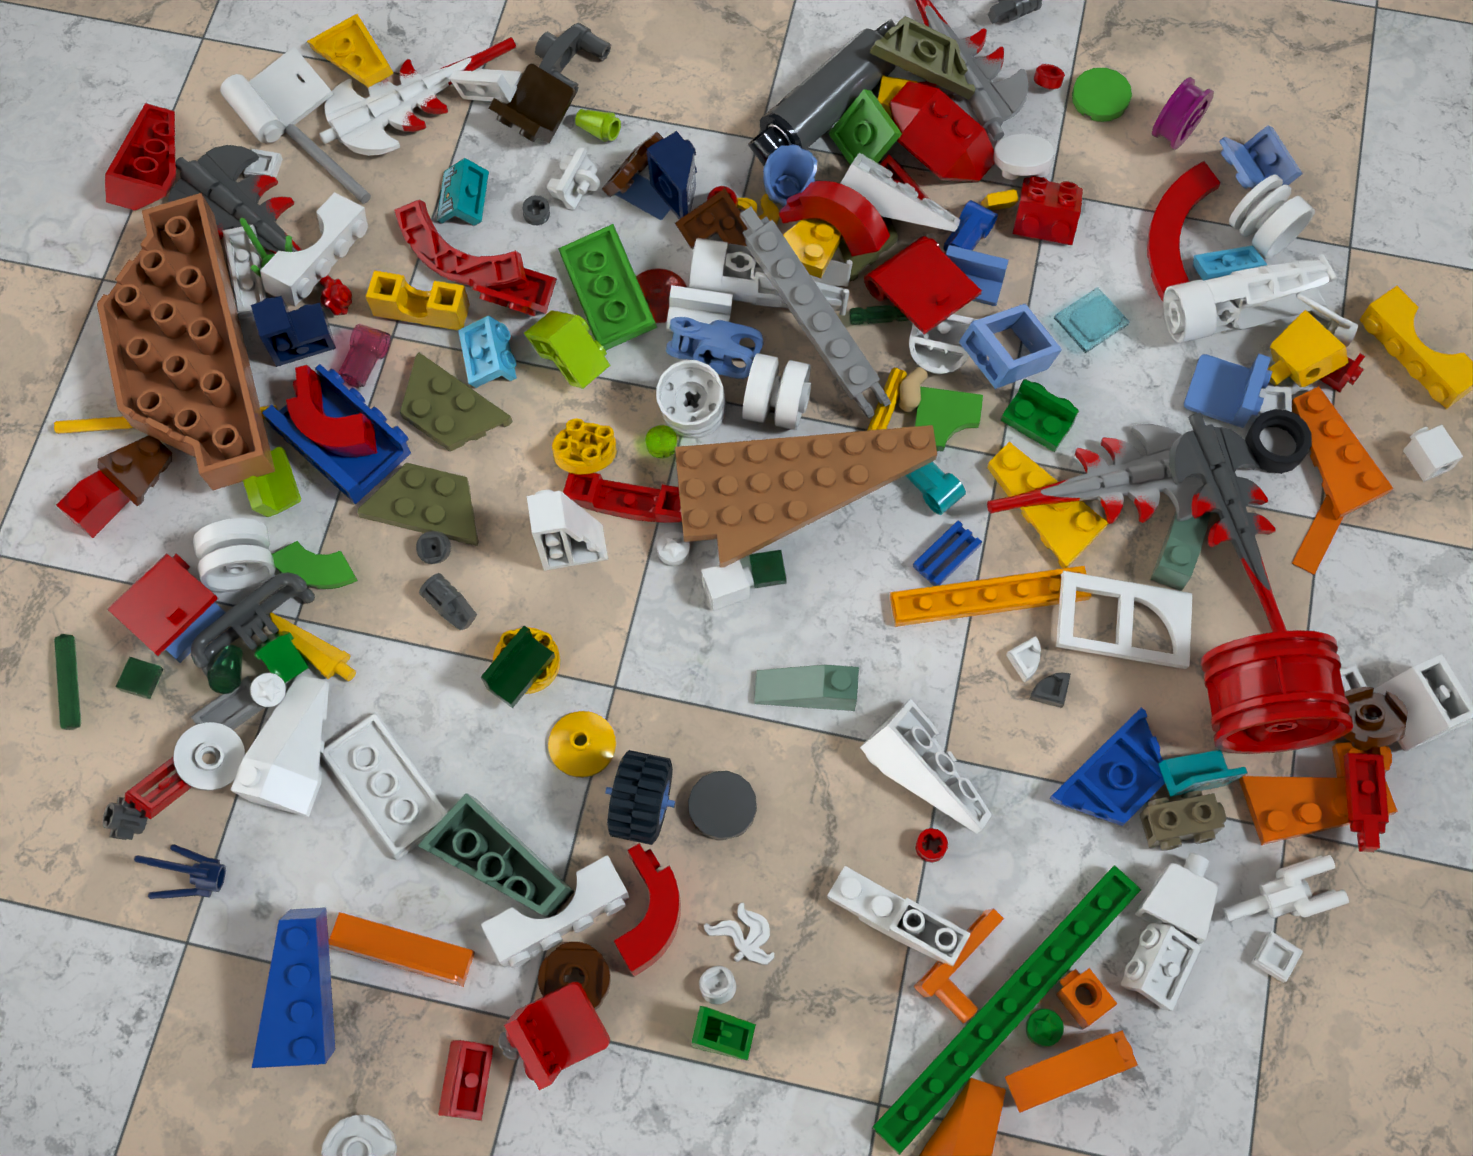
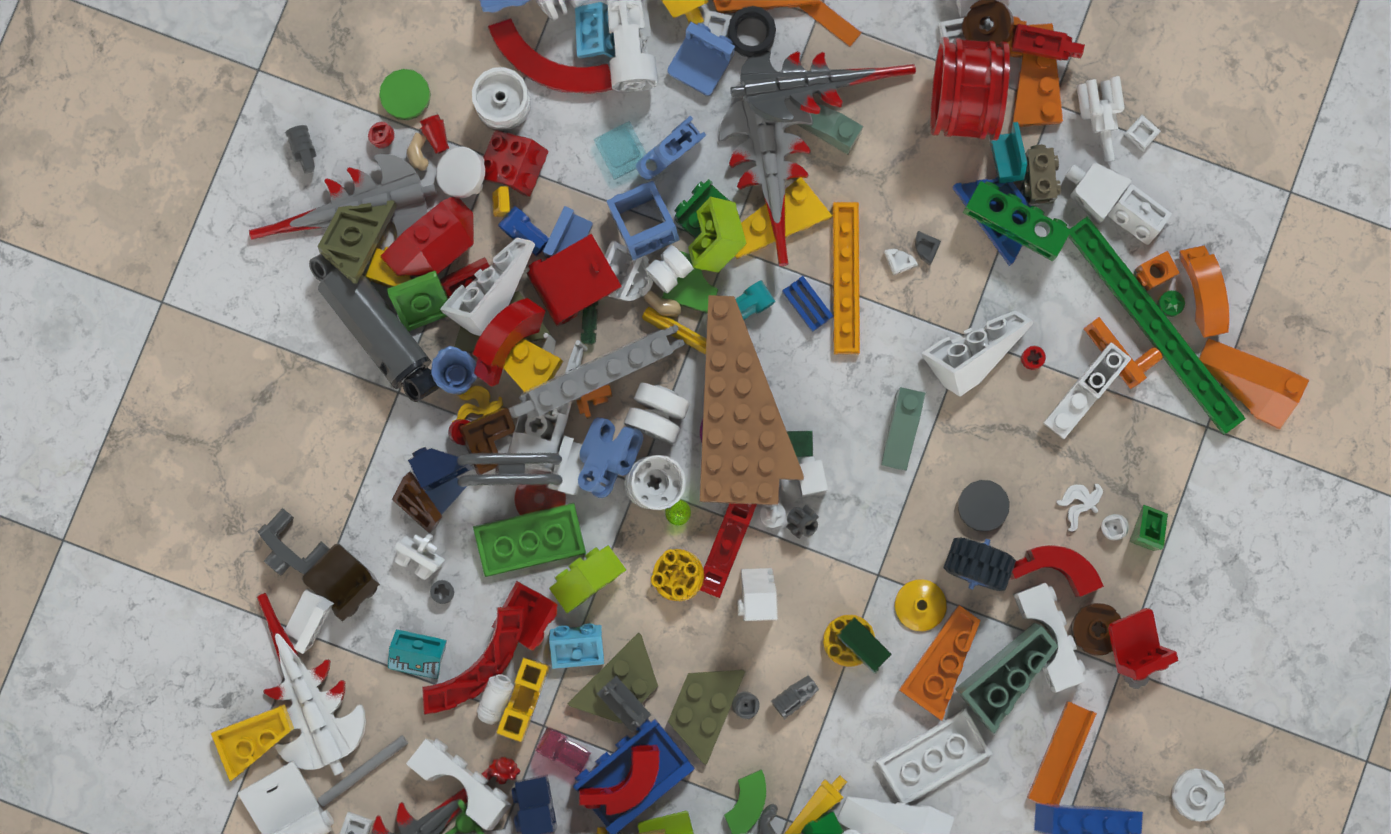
camera: 85 degrees left, 15 degrees up
red slope [438,1040,494,1121] -> none
lime cone [575,109,621,142] -> none
white window [1056,571,1193,669] -> none
magenta wheel [1152,77,1214,150] -> none
none -> tan arm [406,133,429,171]
none -> red cone [420,114,450,154]
none -> dark grey piece [457,453,563,487]
none -> white wheel [472,67,530,131]
none -> white head [477,674,514,725]
none -> orange bracket [576,385,613,419]
none -> dark grey hinge [597,676,651,732]
none -> medium blue piece [636,115,706,180]
none -> white wheel [645,245,694,294]
none -> lime brick [688,197,747,273]
none -> dark grey gear [786,505,819,539]
none -> orange wing [899,605,981,721]
none -> green brick [963,181,1072,262]

